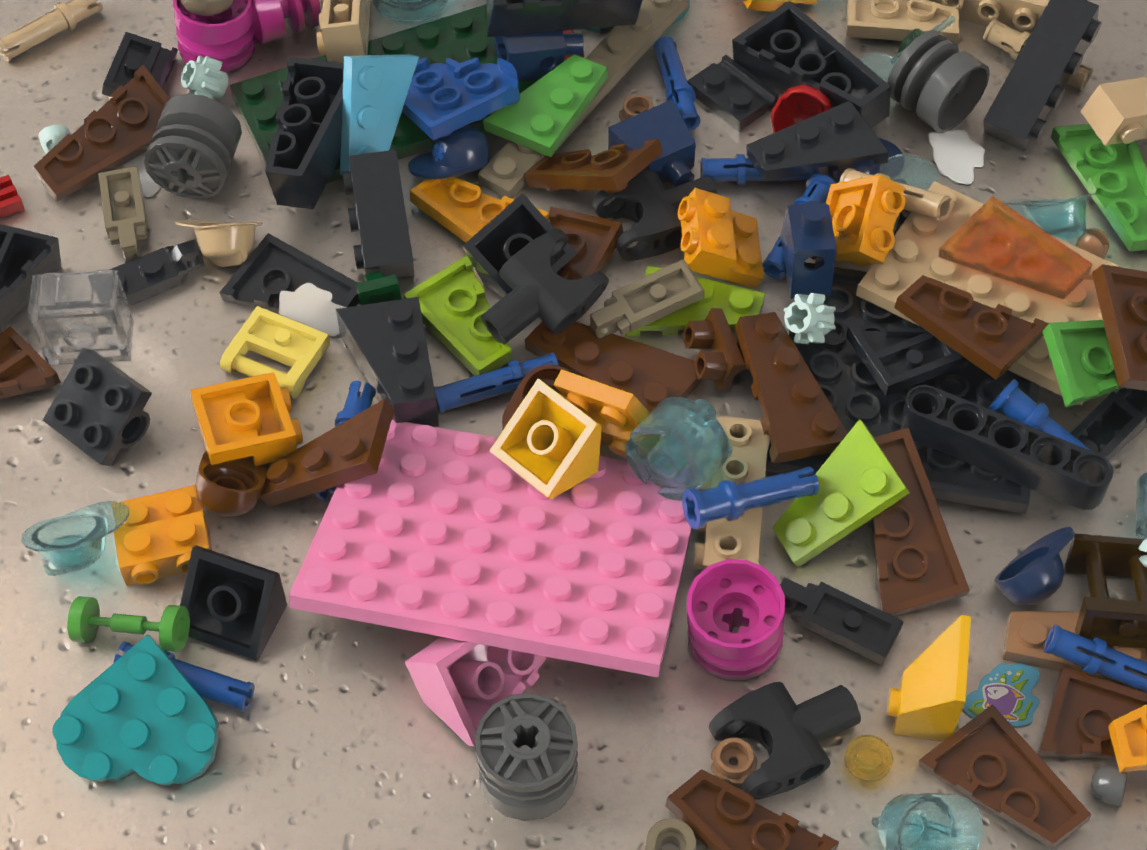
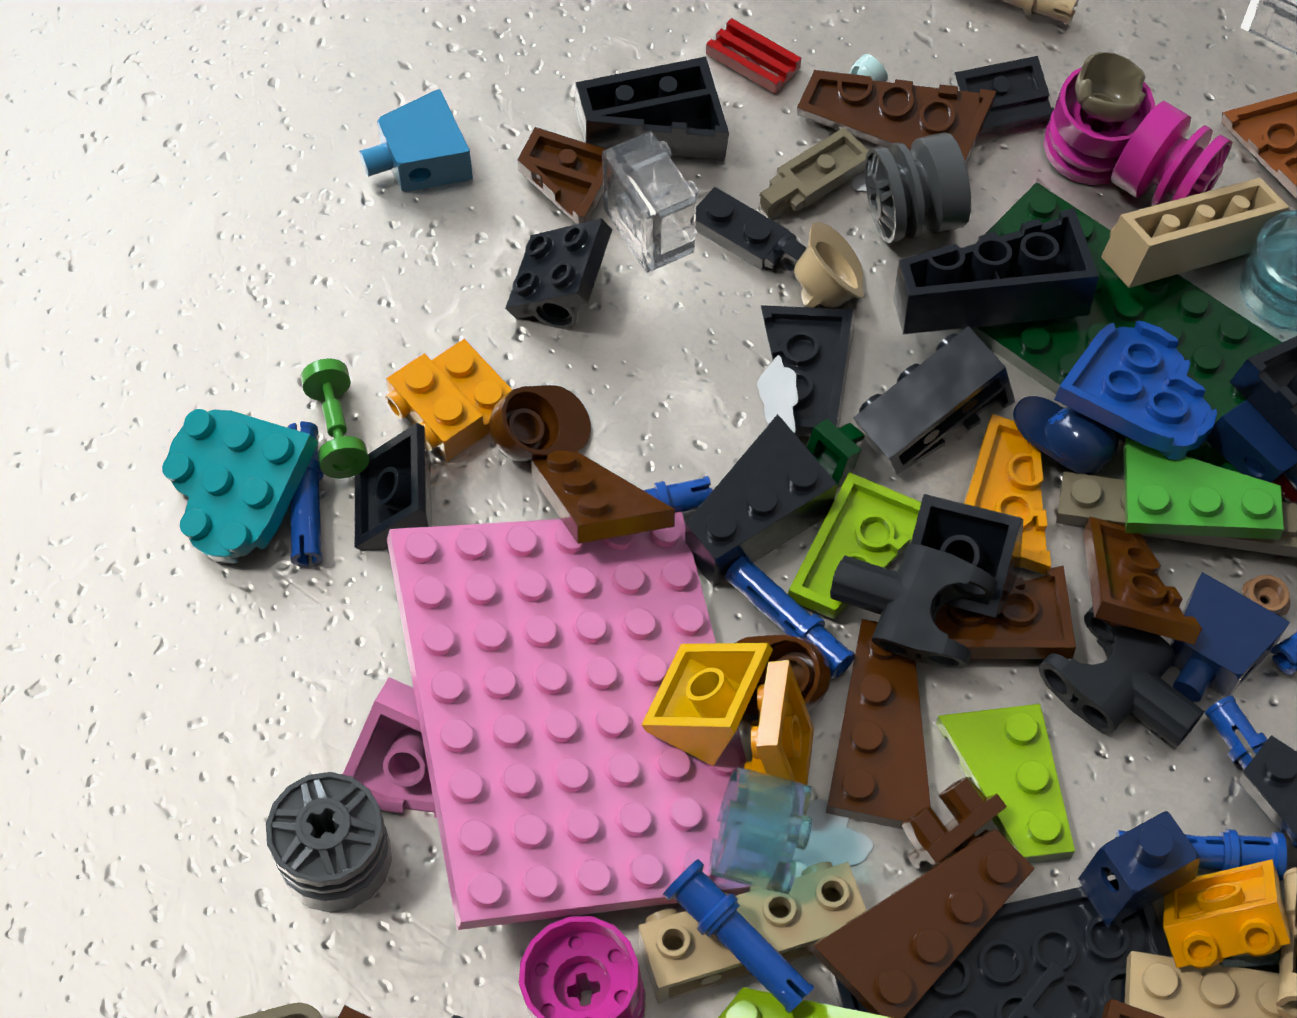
camera: 65 degrees right, 5 degrees up
clear light blue piece [21,501,129,576] -> none
light aqua gear [181,56,229,99] -> none
light orange plate [190,372,303,466] -> none
light yellow plate [220,306,330,399] -> none
medium azure wing [340,54,419,175] -> none
dark tan hinge [590,259,704,339] -> none
light orange plate [678,188,764,289] -> none
light aqua gear [784,293,836,344] -> none

